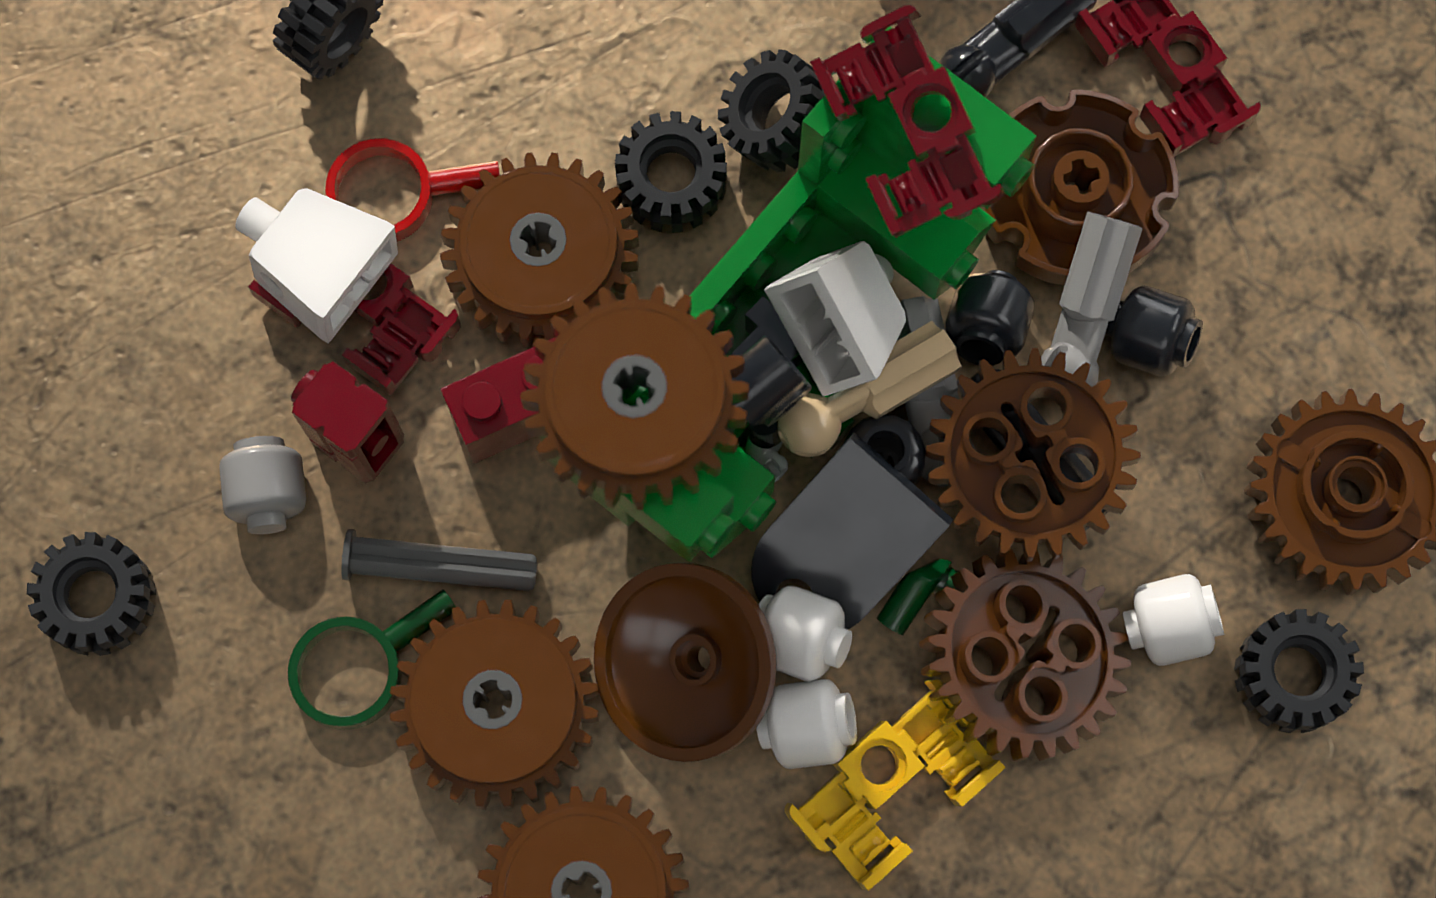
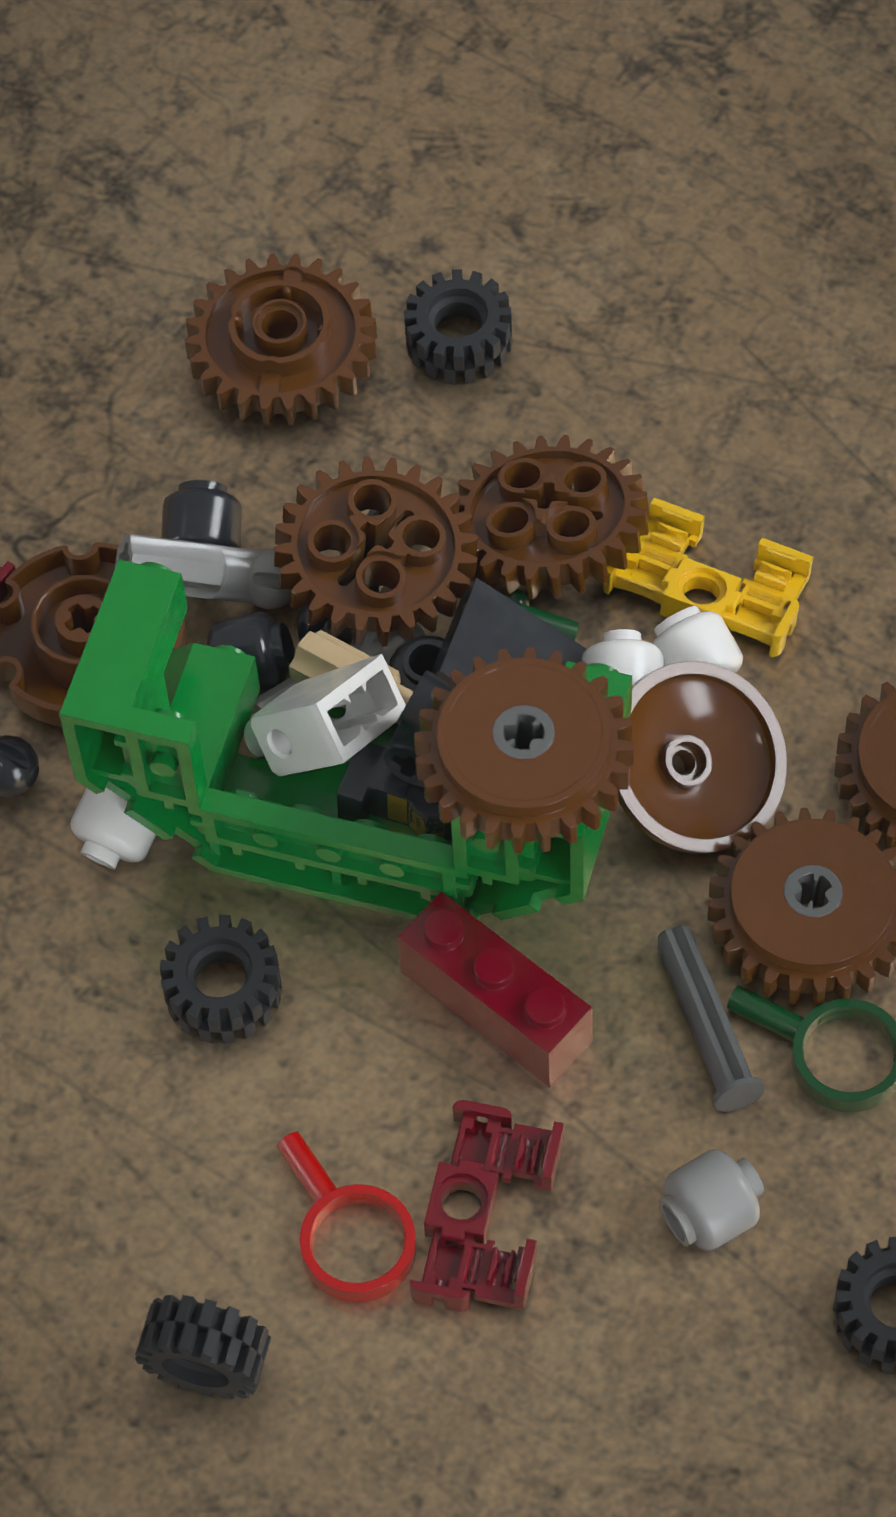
camera: 110 degrees left, 15 degrees down
white torso [235,188,398,344] -> none
dark red brick [291,361,404,484] -> none
reddish brown gear [440,152,639,348] -> none
black tyre [718,49,825,172] -> none
dark red piece [810,5,1004,238] -> none
white head [1123,574,1224,666] -> none

